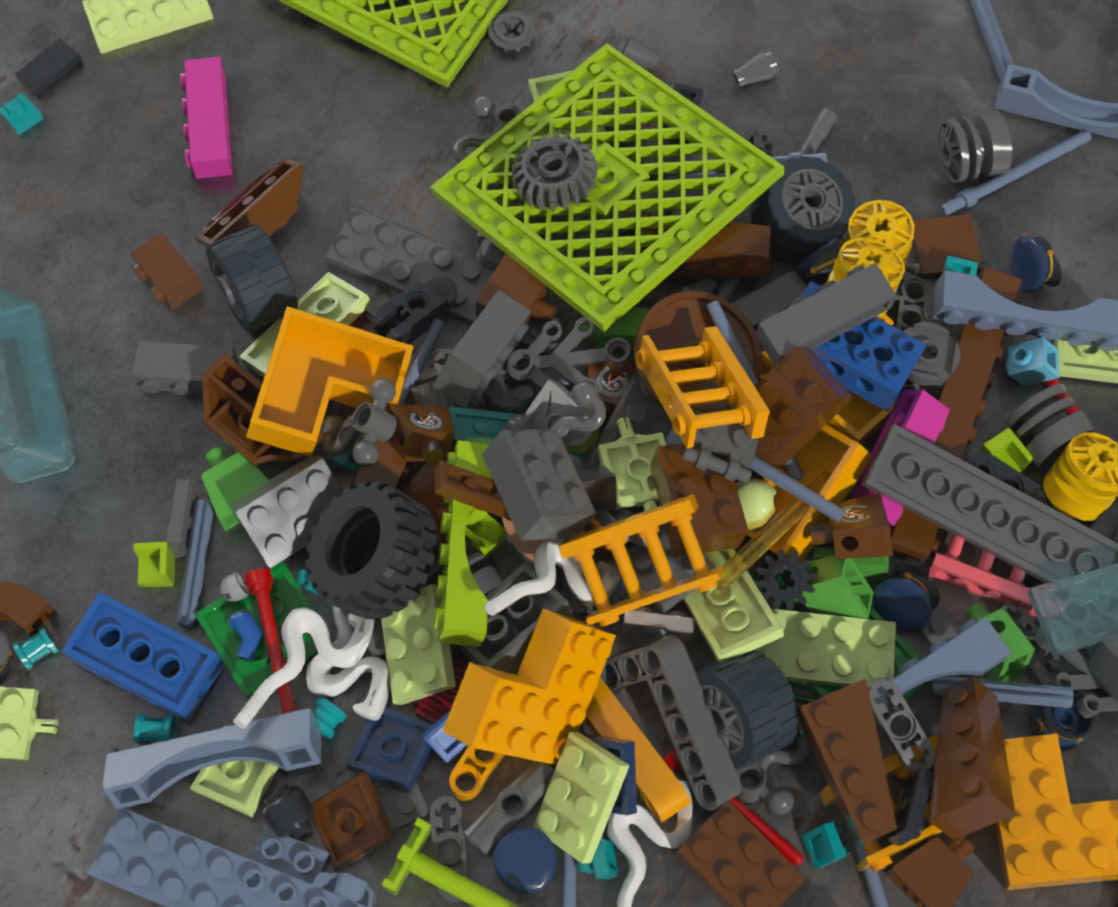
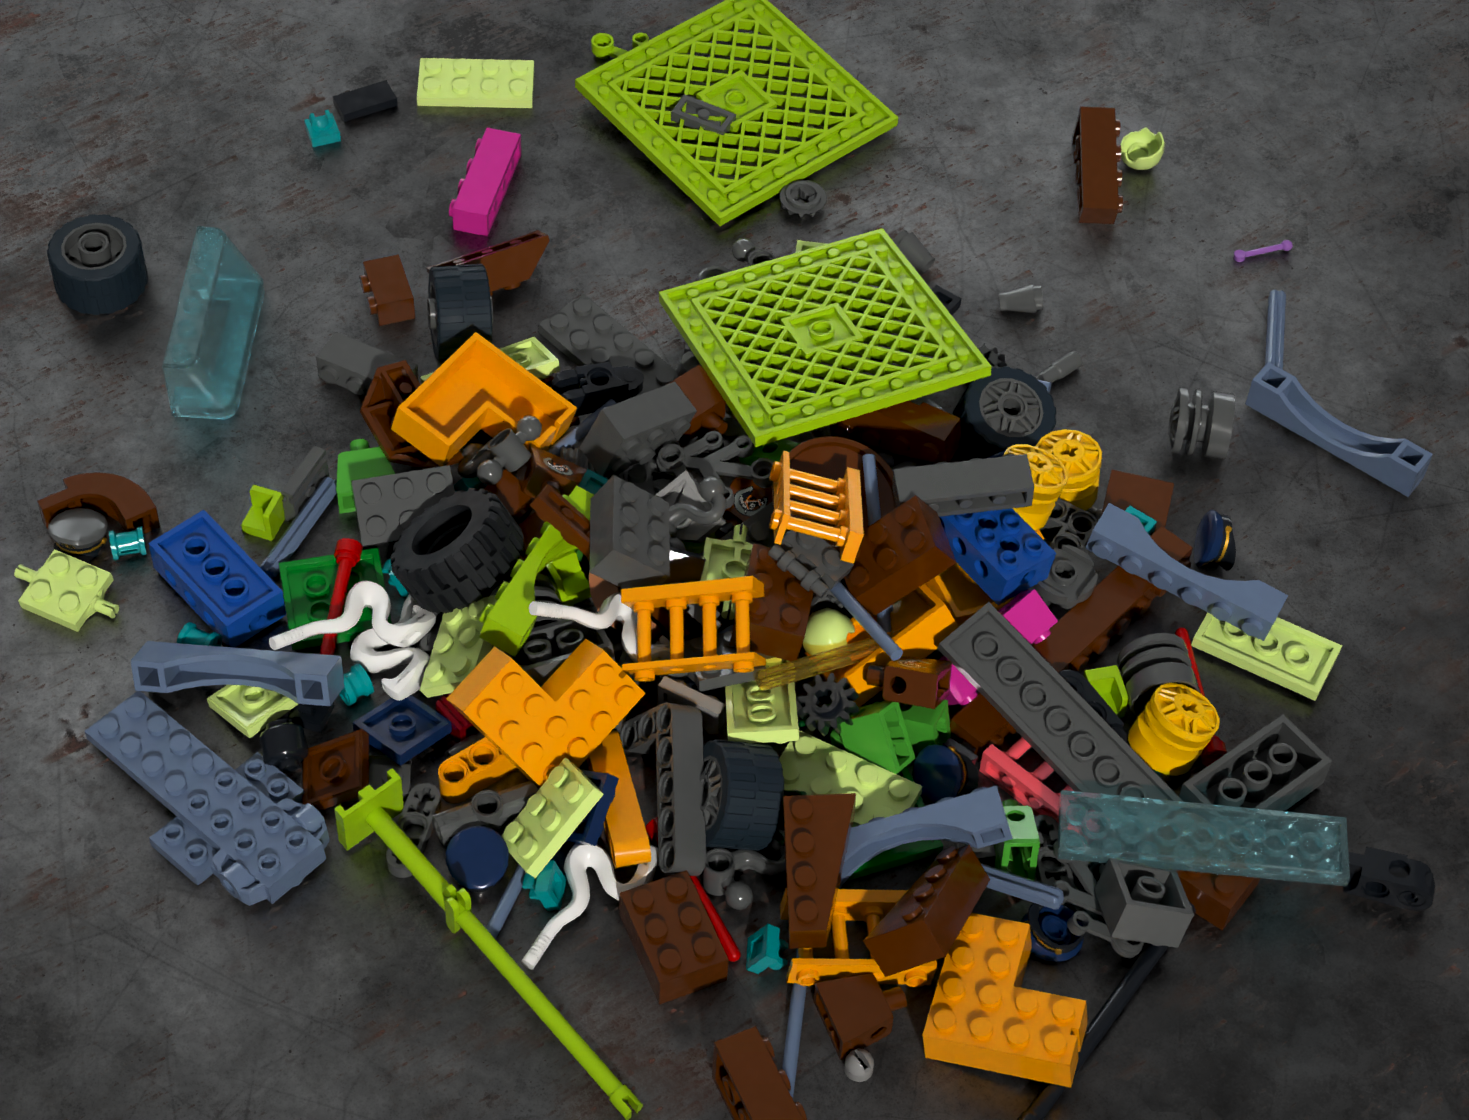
camera: 20 degrees right, 15 degrees down
light grey hinge [220,571,249,602] -> none
blue arm [229,610,261,662] -> none
tile [422,712,466,763] -> none
dark grey gear [512,132,598,212] -> none
dark grey beam [867,677,936,772] -> none
black plate [887,767,934,847] -> none
sand blue bar [939,130,1092,217] -> none
medium azure brick [1006,337,1059,386] -> none

